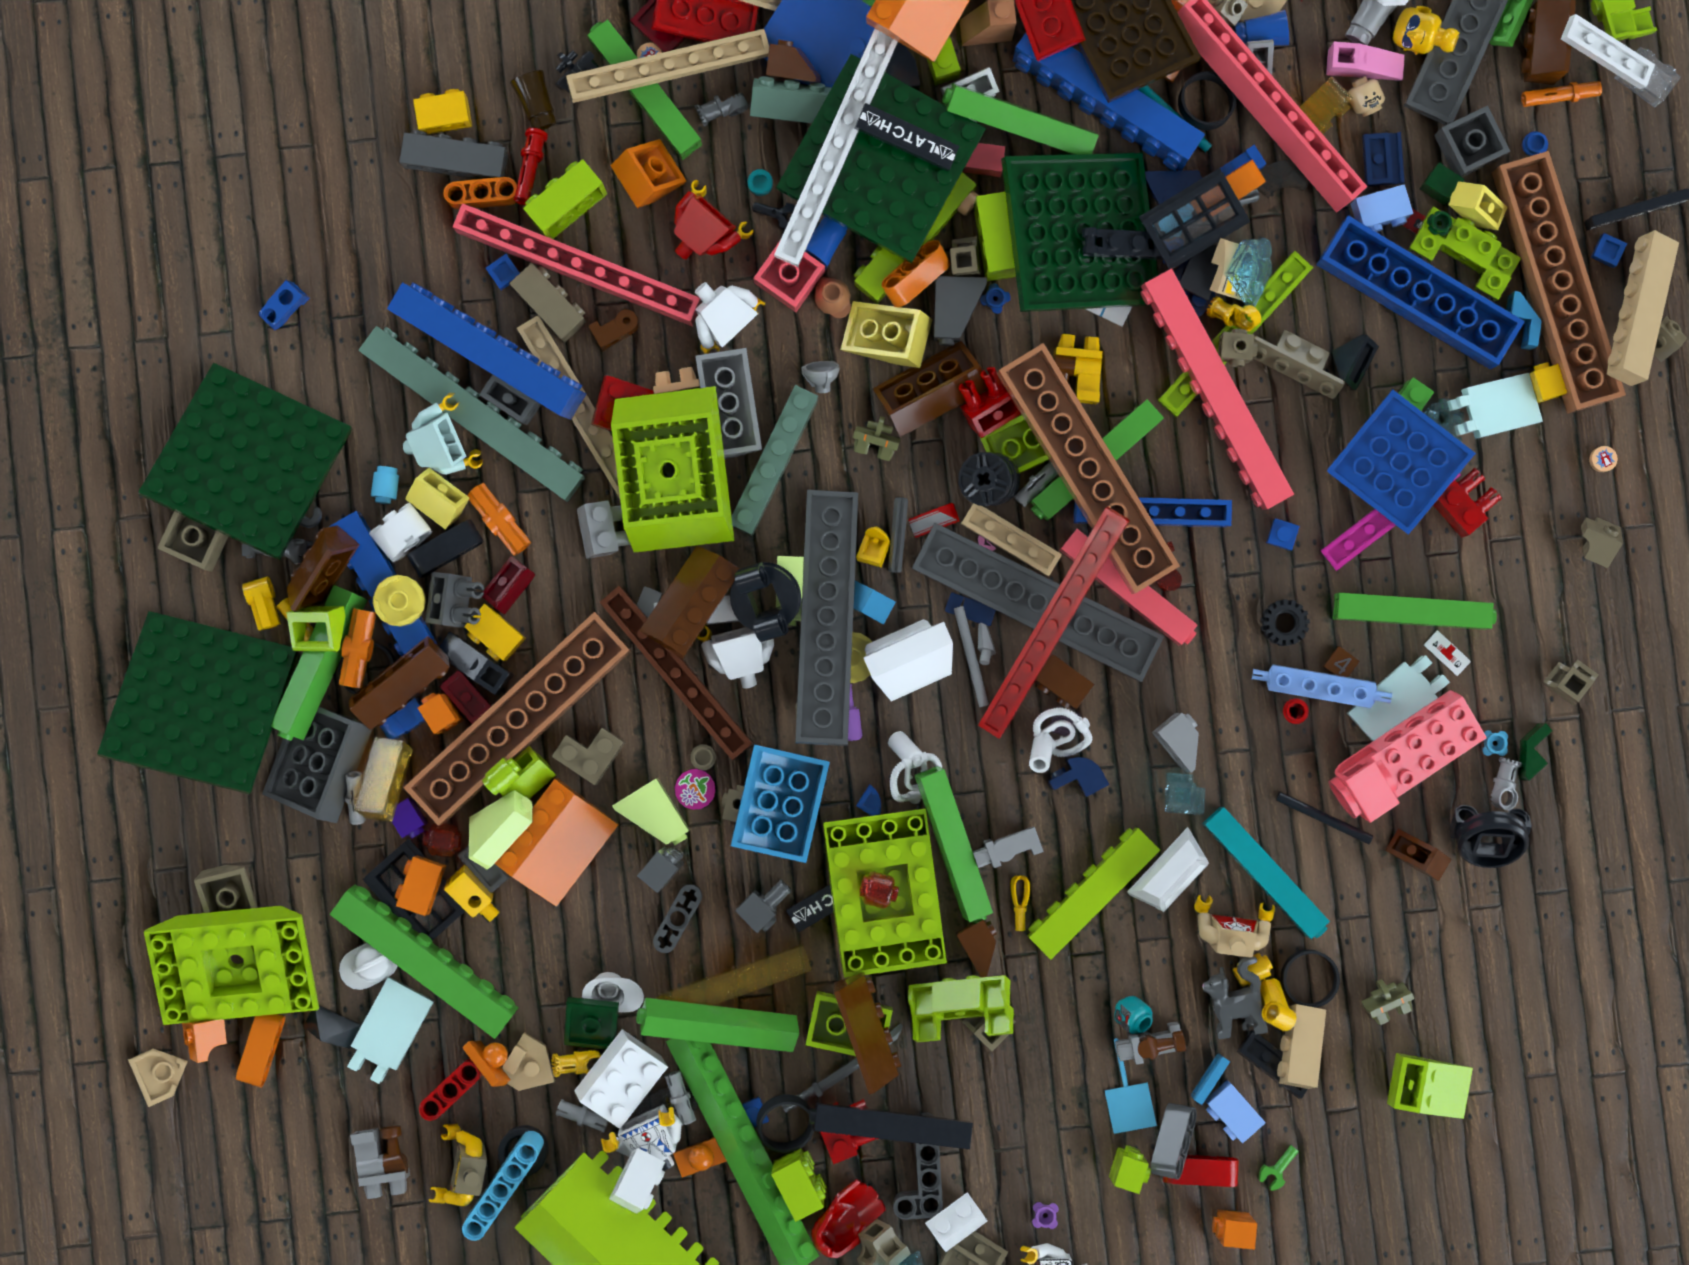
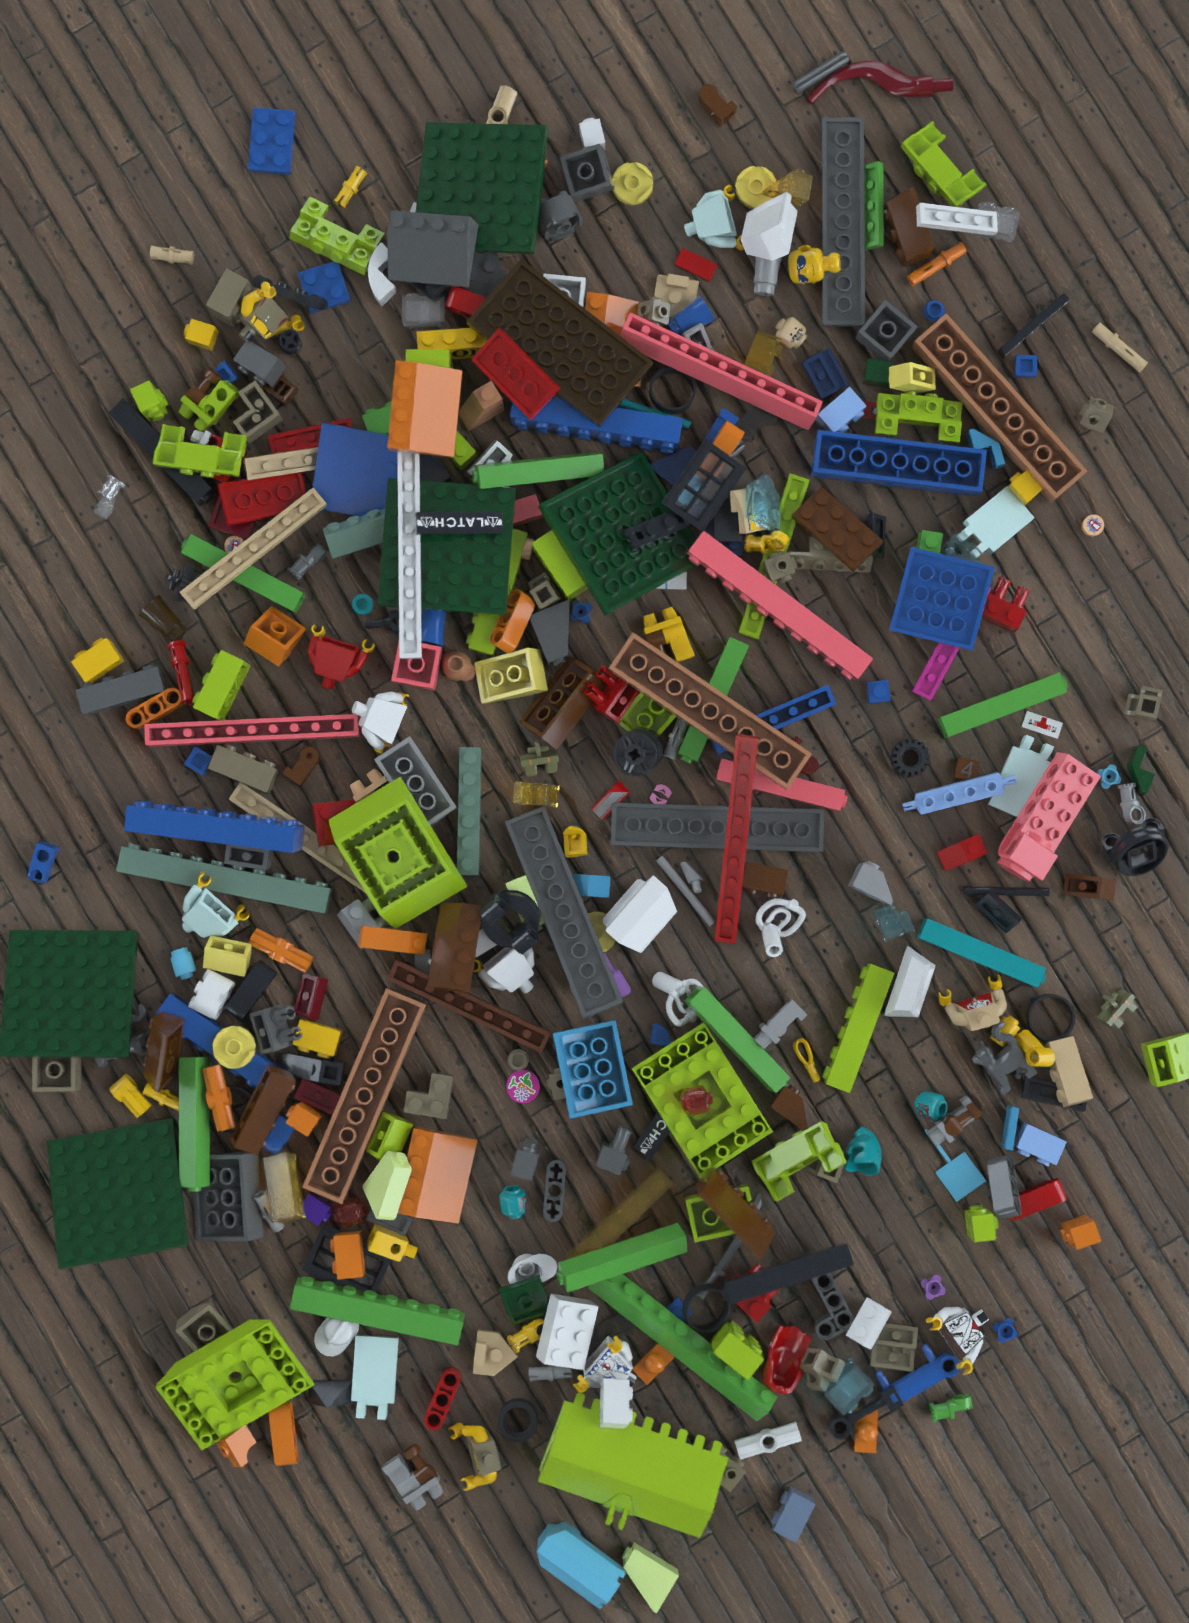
camera: 25 degrees left, 0 degrees up
tan plate [128,1048,188,1107] -> none
lime tile [286,606,345,651] -> none
medium azure beam [462,1131,544,1241] -> none
orange tile [463,1041,511,1087] -> none
lime brick [482,757,521,795] -> none
yellowish green slope [612,778,690,846] -> none
light grey pin [664,1070,696,1126] -> none
reddish brown slope [766,40,821,83] -> none
light grey piece [801,361,839,393] -> none
dark grey axle [888,497,908,573] -> none
dark blue sticker [945,593,996,626] -> none
tan plate [961,503,1062,577] -> none
dark blue brick [1047,757,1109,797] -> none
bright green bar [1258,1145,1299,1191] -> none
red cone [1283,698,1309,724] -> none
bright pink slope [1326,42,1404,81] -> none
dark green plate [1427,211,1452,236] -> none
dark tan brick [1581,517,1623,568] -> none
tan brick [1606,230,1679,386] -> none
none -> orange slope [358,926,427,955]
none -> teal head [499,1185,528,1219]
none -> clear yellow brick [513,782,560,807]
none -> reddish brown plate [792,487,883,572]
none -> teal helmet [844,1126,882,1176]
none -> red slope [936,834,988,871]
none -> black plate [975,890,1022,933]

